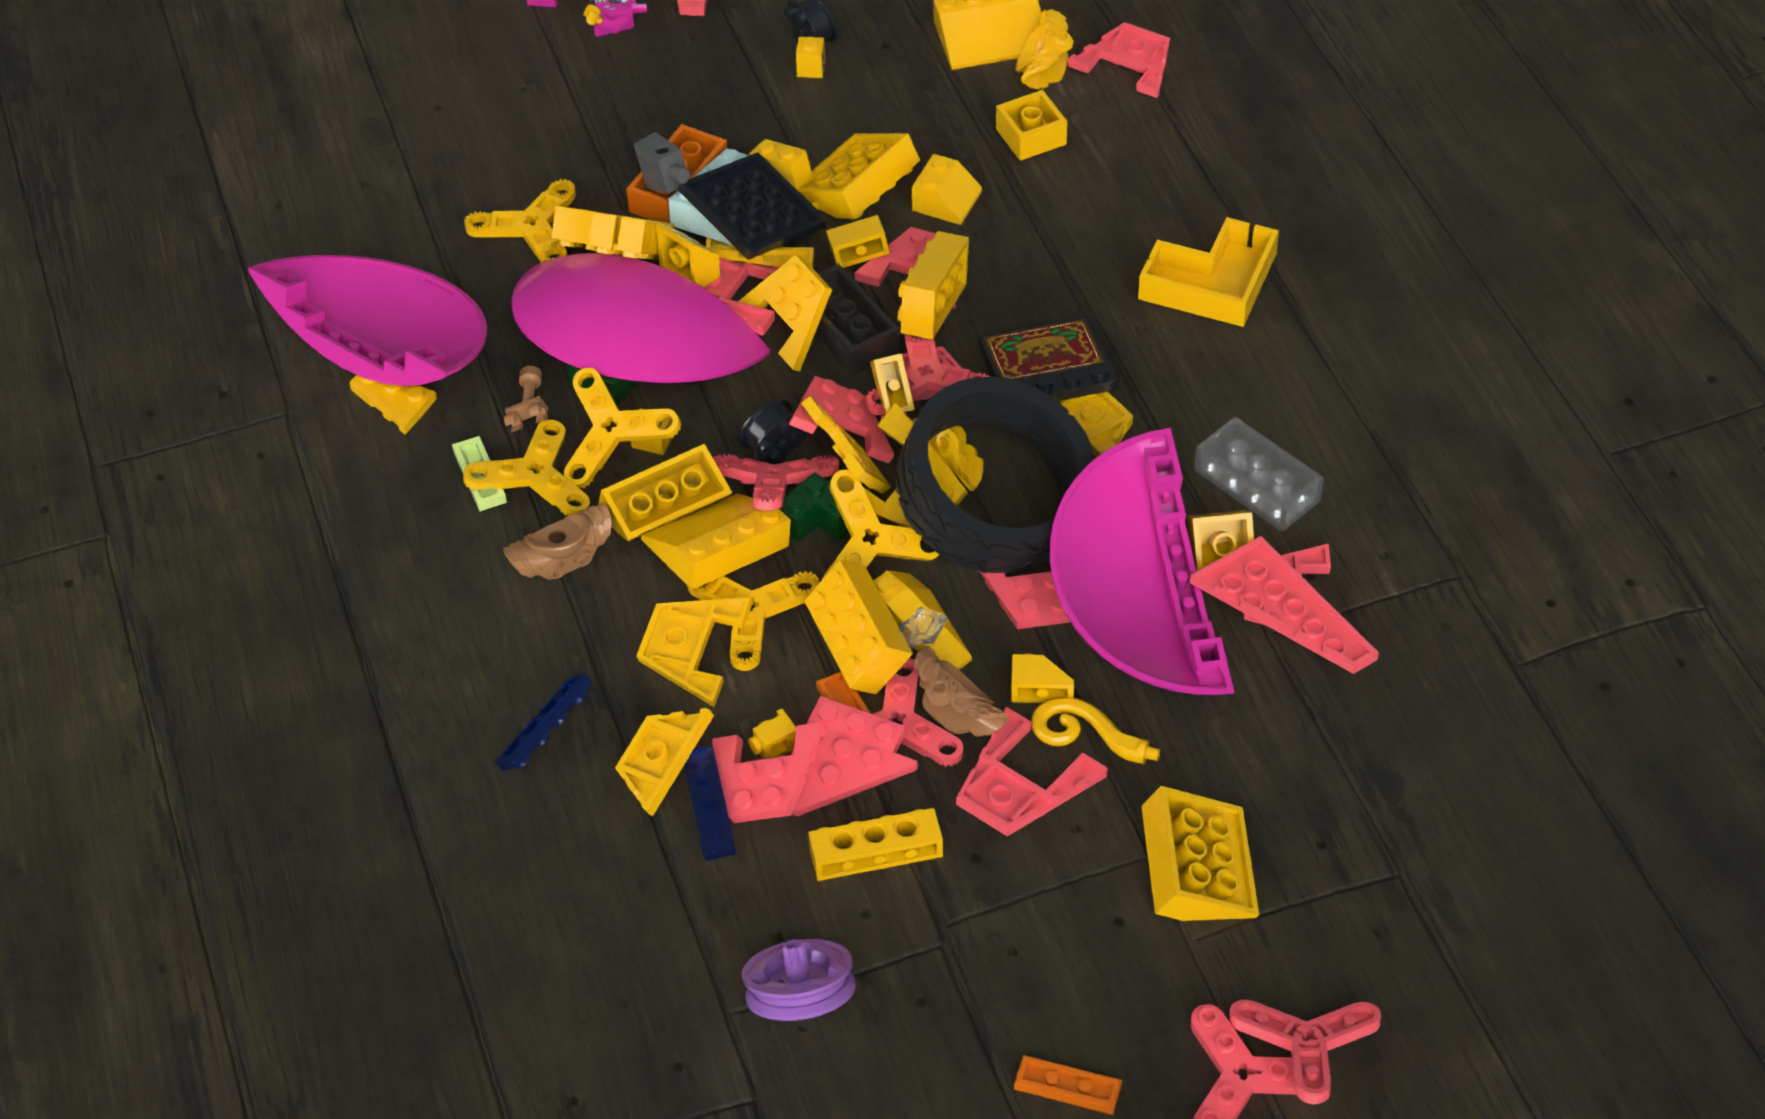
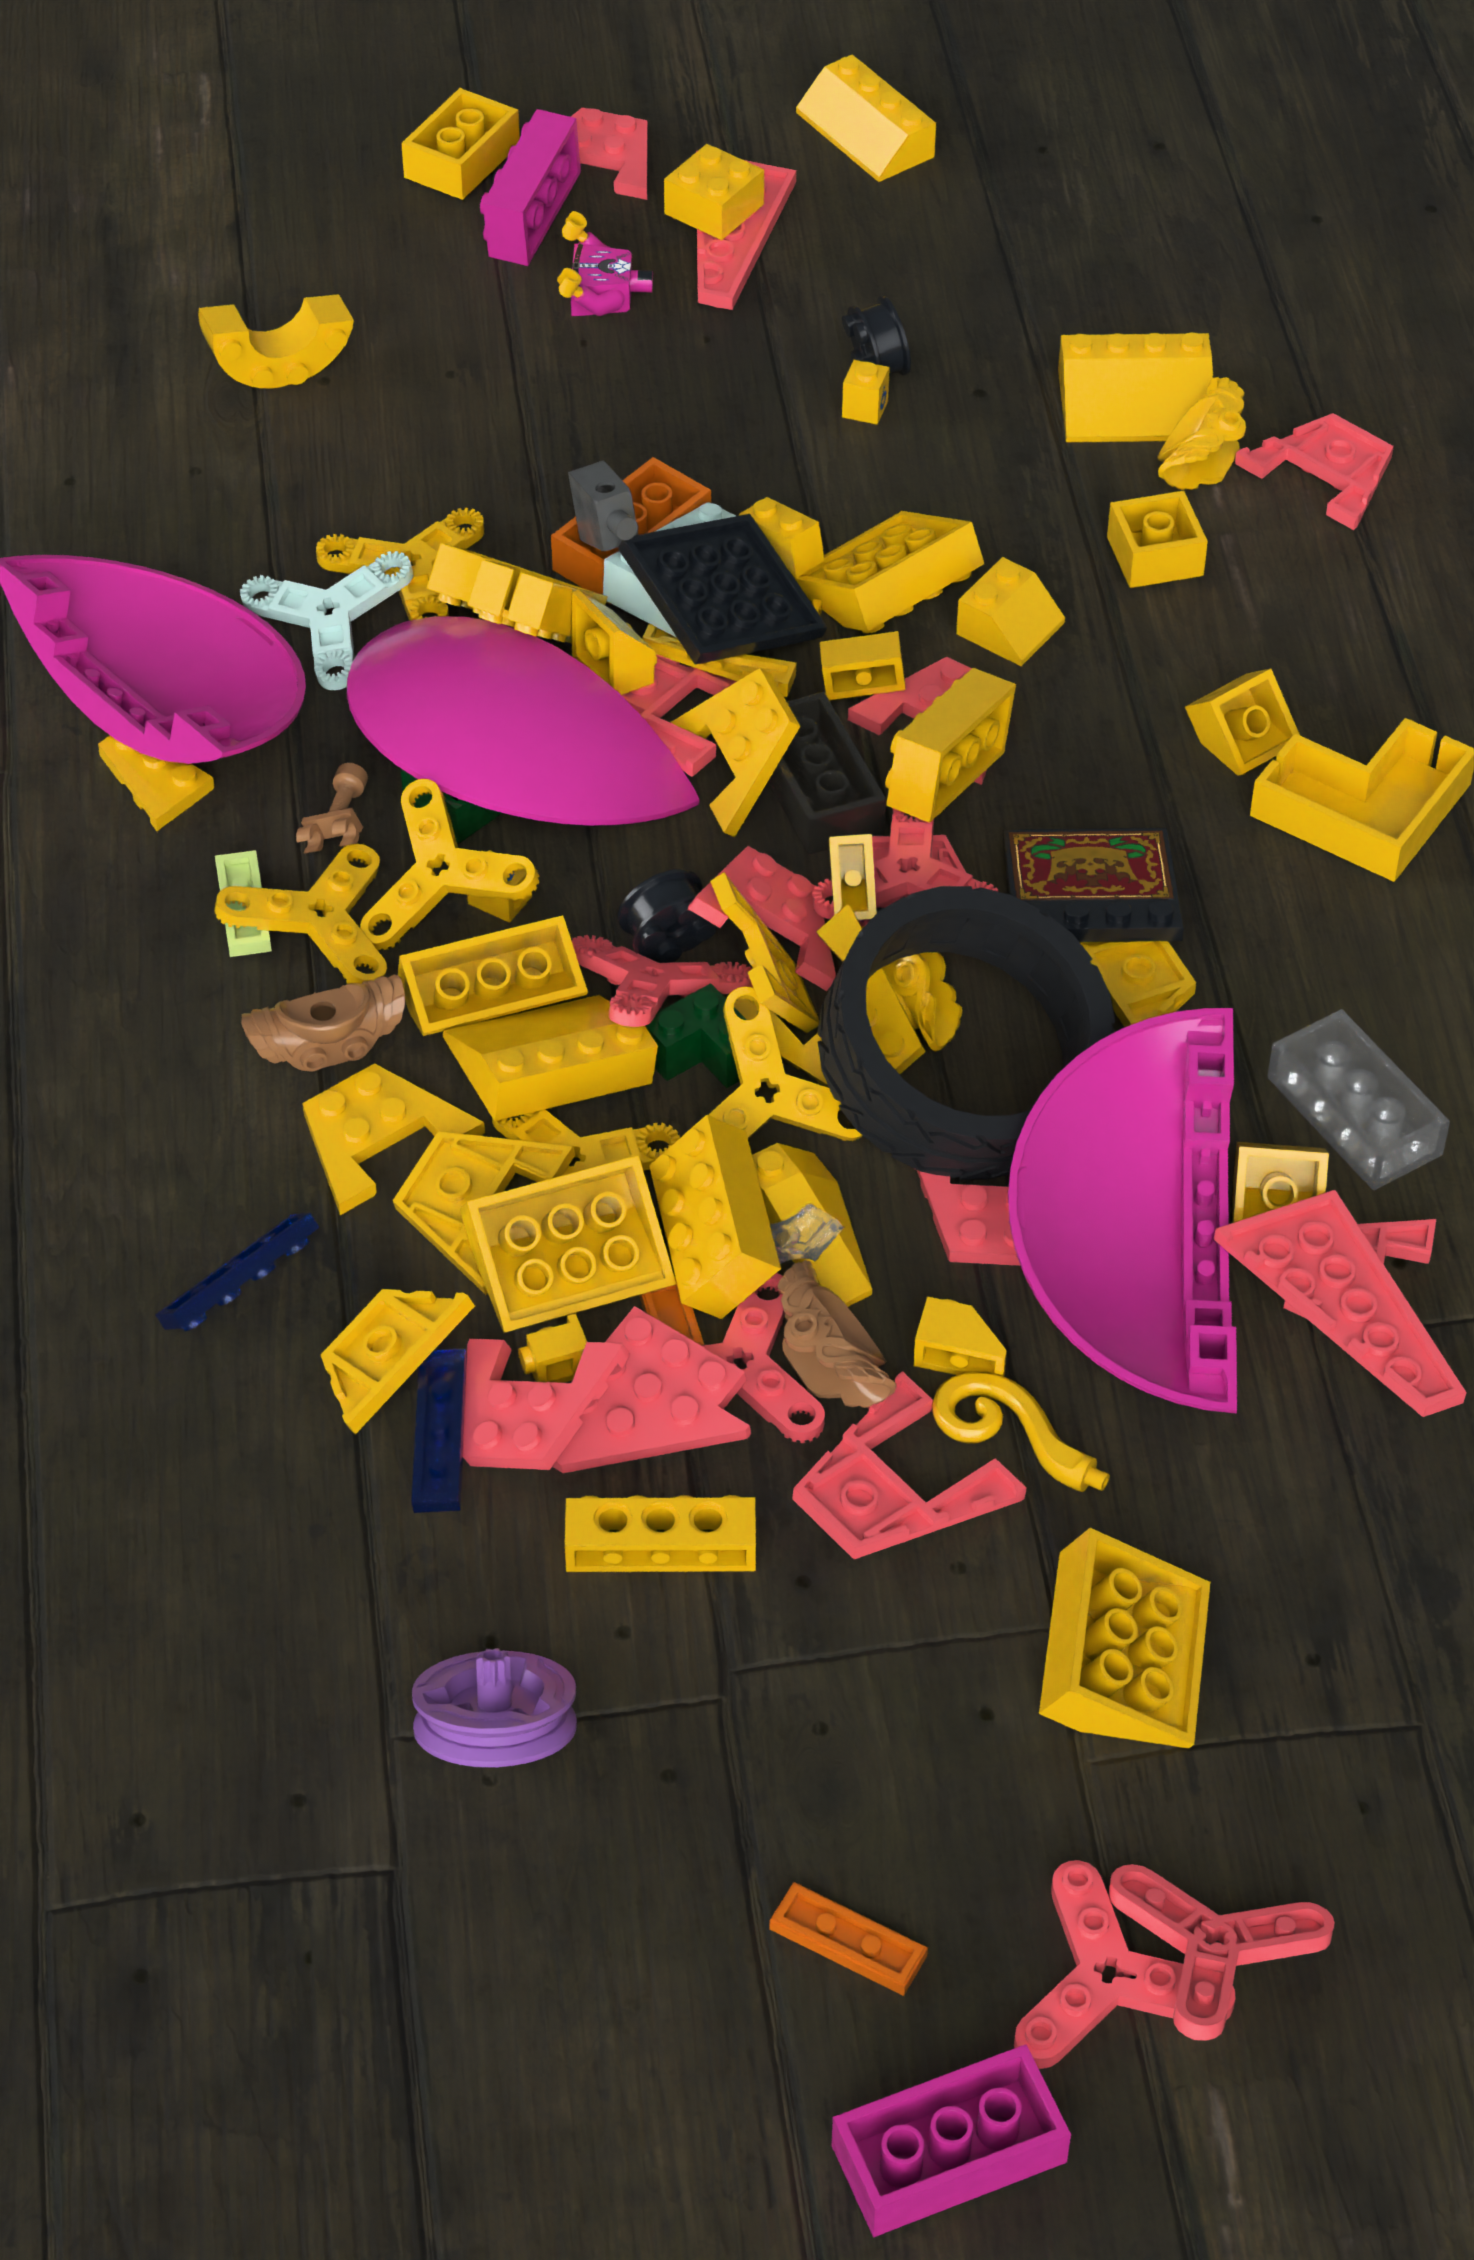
camera: 10 degrees right, 0 degrees up
none -> yellow brick [198,294,354,389]
none -> light aqua piece [240,551,413,690]
none -> yellow wing [302,1063,485,1215]
none -> yellow slope [460,1155,677,1333]
none -> yellow slope [1185,668,1300,776]

